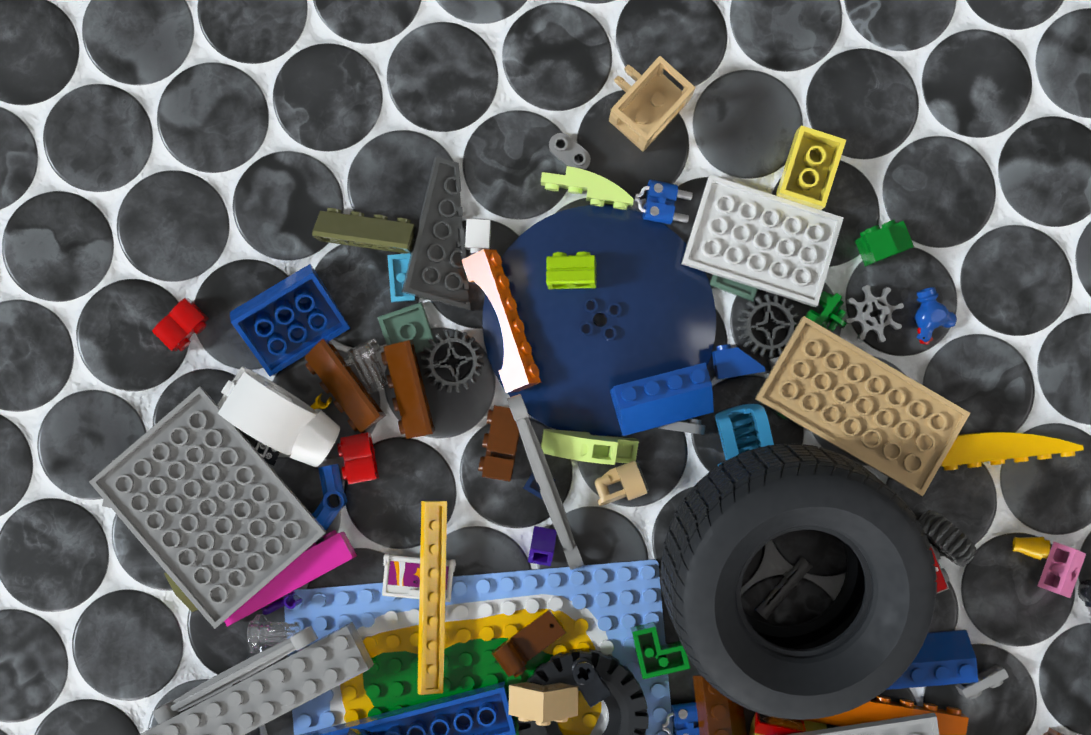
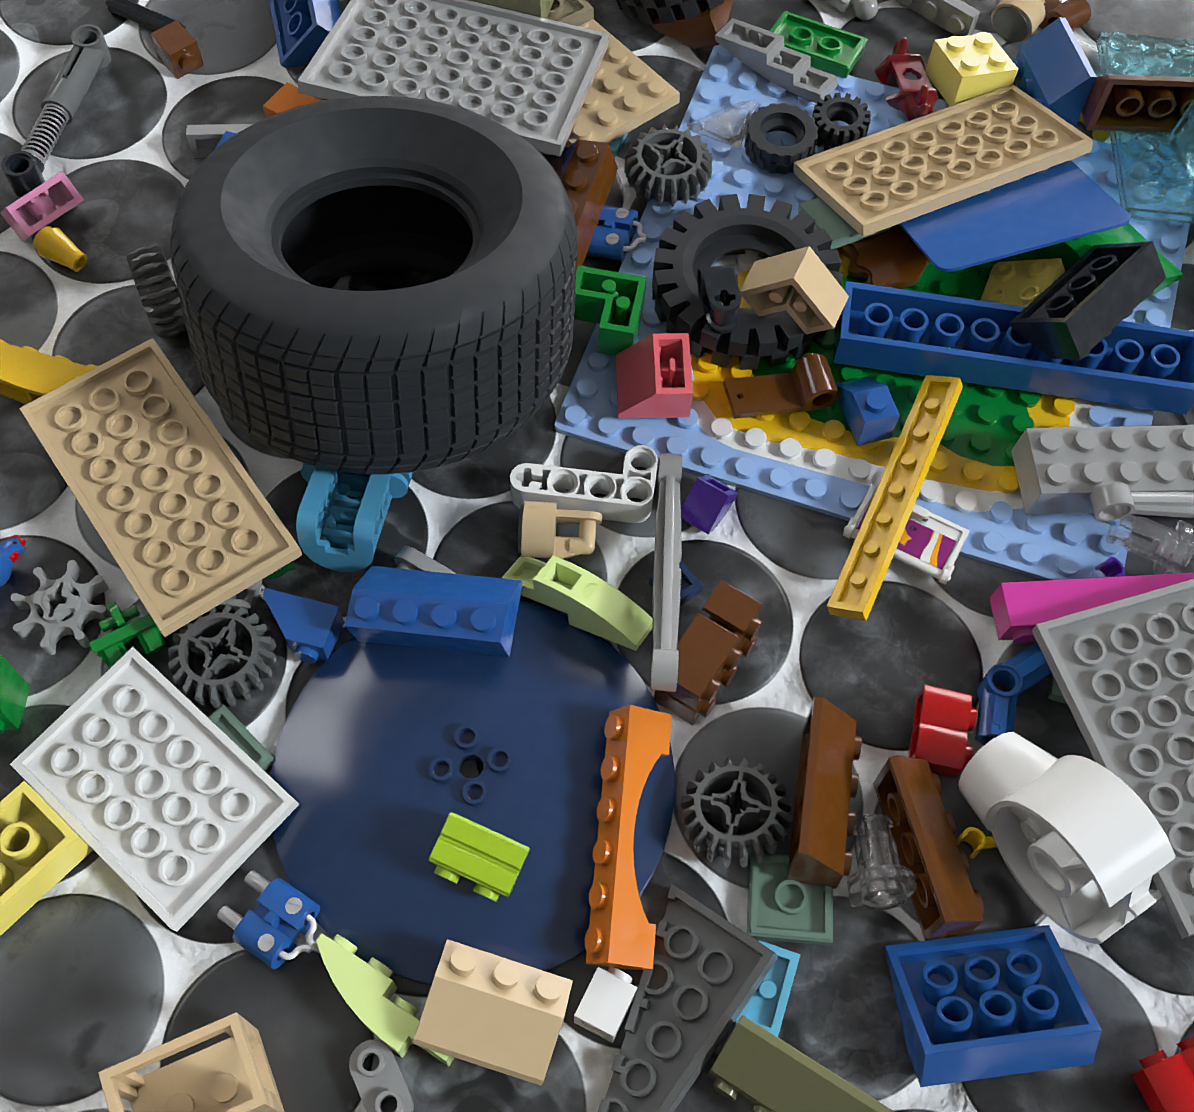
camera: 160 degrees left, 25 degrees down
none -> tan slope [412,939,573,1086]
none -> white beam [510,445,658,523]
none -> coral slope [615,333,693,418]
none -> blue slope [836,377,899,446]

